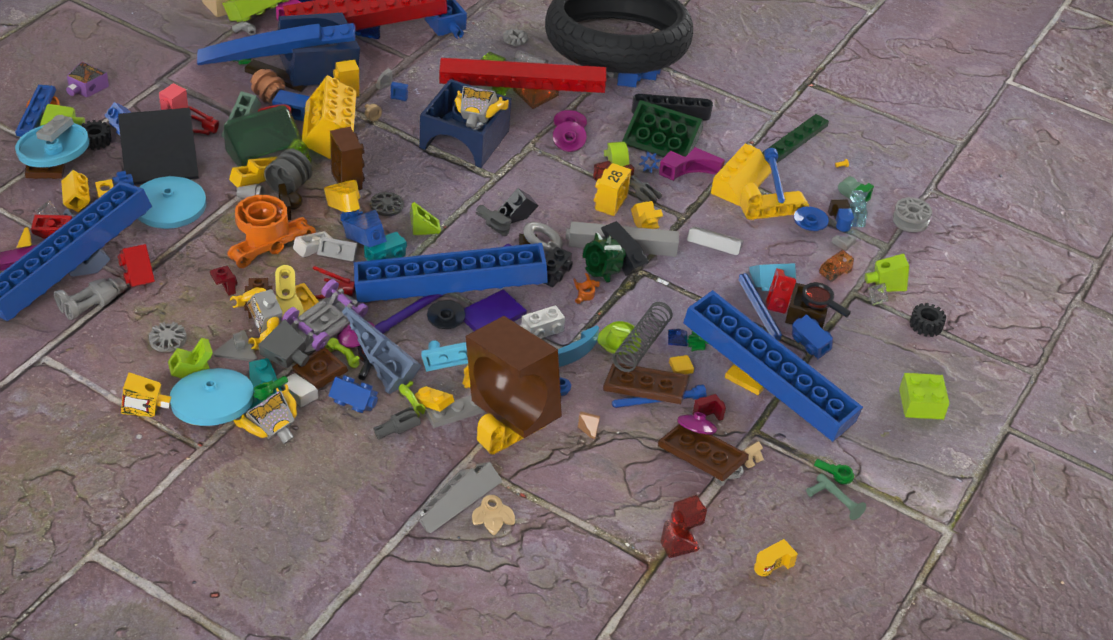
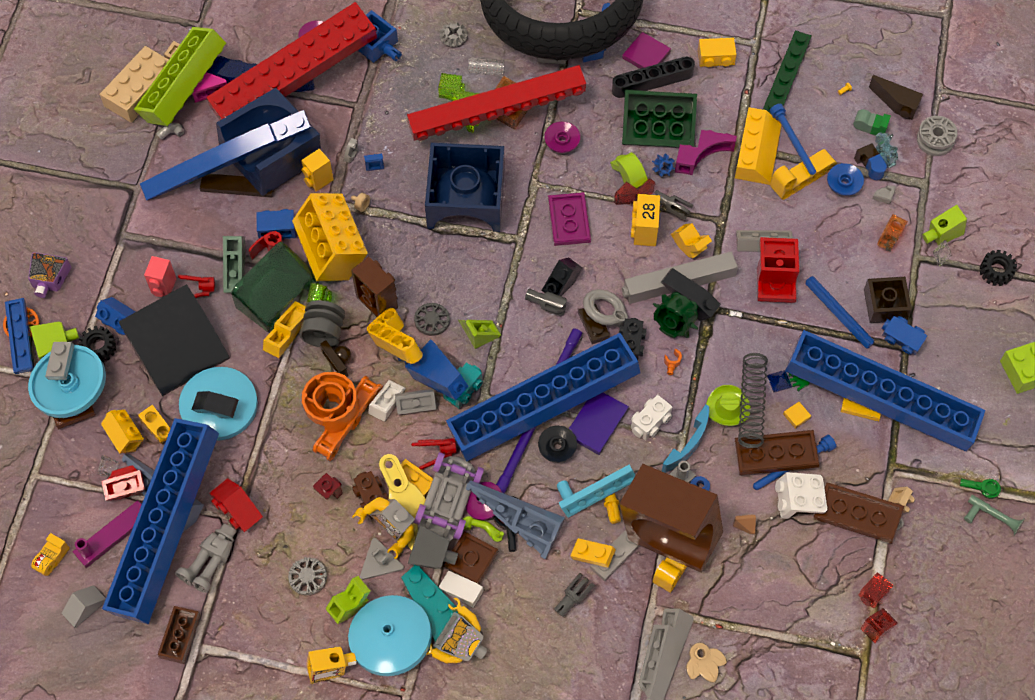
camera: 15 degrees left, 20 degrees up
yellow slope [17,227,32,248] -> none
blue gear [112,171,134,186] -> none
light grey cone [237,184,265,199] -> none
nougat piece [250,69,286,103] -> none
green plate [253,376,288,400] -> none
blue brick [328,375,378,413] -> none
lime piece [399,381,425,417] -> none
torso [455,86,509,129] -> none
magenta dish [553,122,587,152] -> none
orange piece [574,273,600,291] -> none
magenta dish [677,412,717,434] -> none
dark red bracket [692,394,726,421] -> none
medium azure slope [749,263,796,291] -> none
yellow leg [754,539,798,577] -> none
red bracket [765,268,796,314] -> none
black piece [801,282,851,318] -> none
none -> reddish brown piece [157,606,201,664]
none -> black slope [191,391,239,418]
none -> magenta tile [548,192,591,246]
none -> magenta tile [622,32,671,69]
none -> yellow brick [698,38,736,67]
none -> red bracket [757,237,799,303]
none -> white bracket [775,472,827,519]
none -> dark brown slope [869,75,923,120]

